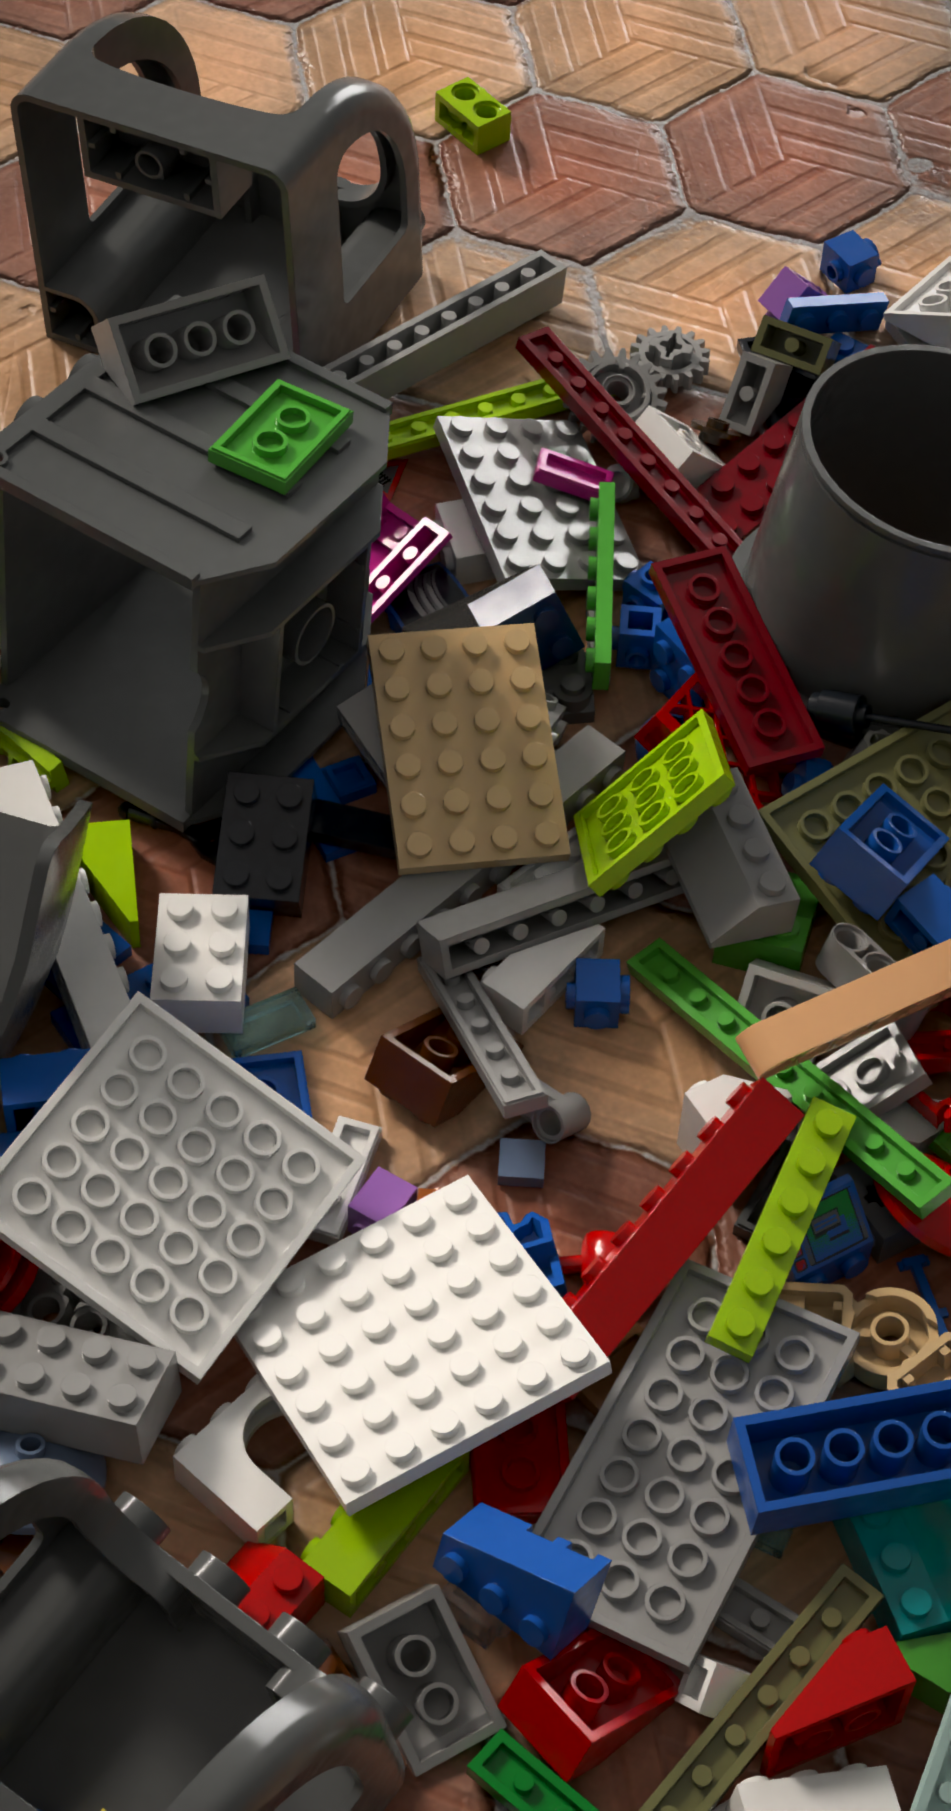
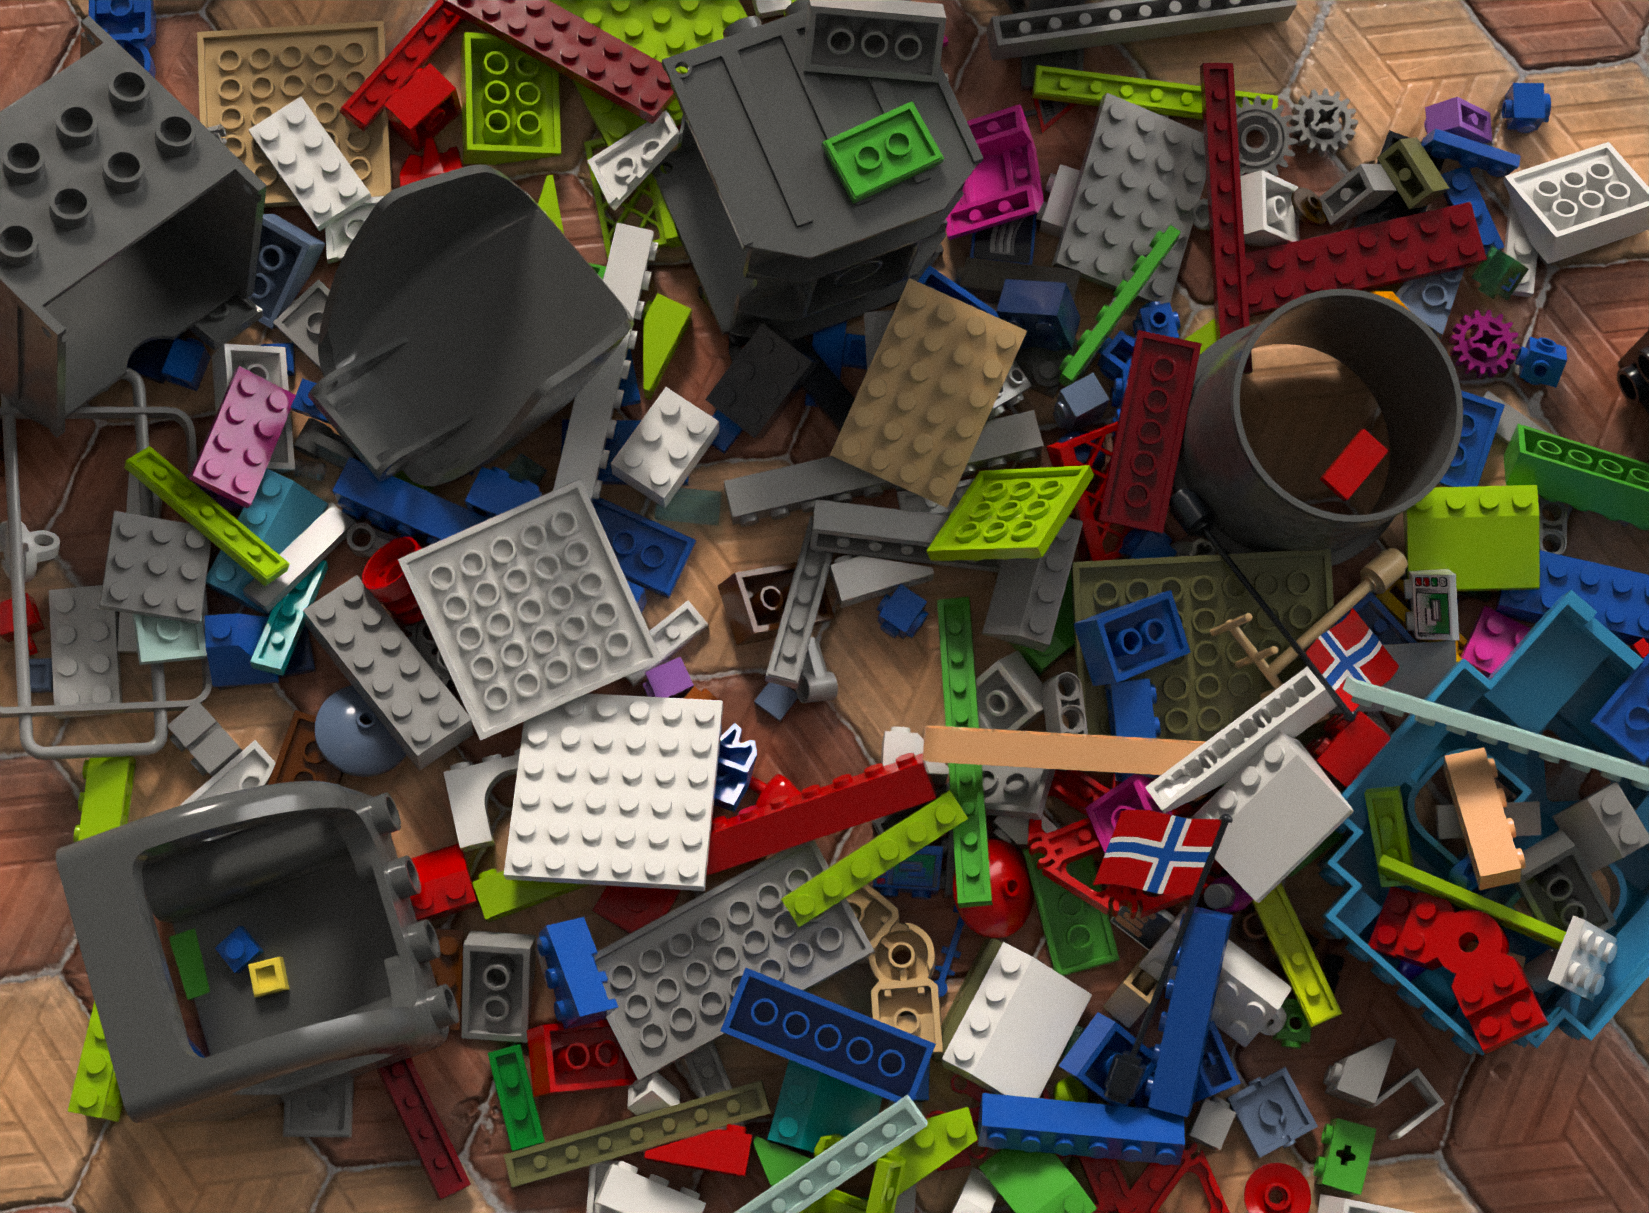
camera: 30 degrees right, 25 degrees up
dark pink tile [532,448,614,501] -> none
none -> sand blue brick [1053,373,1110,432]

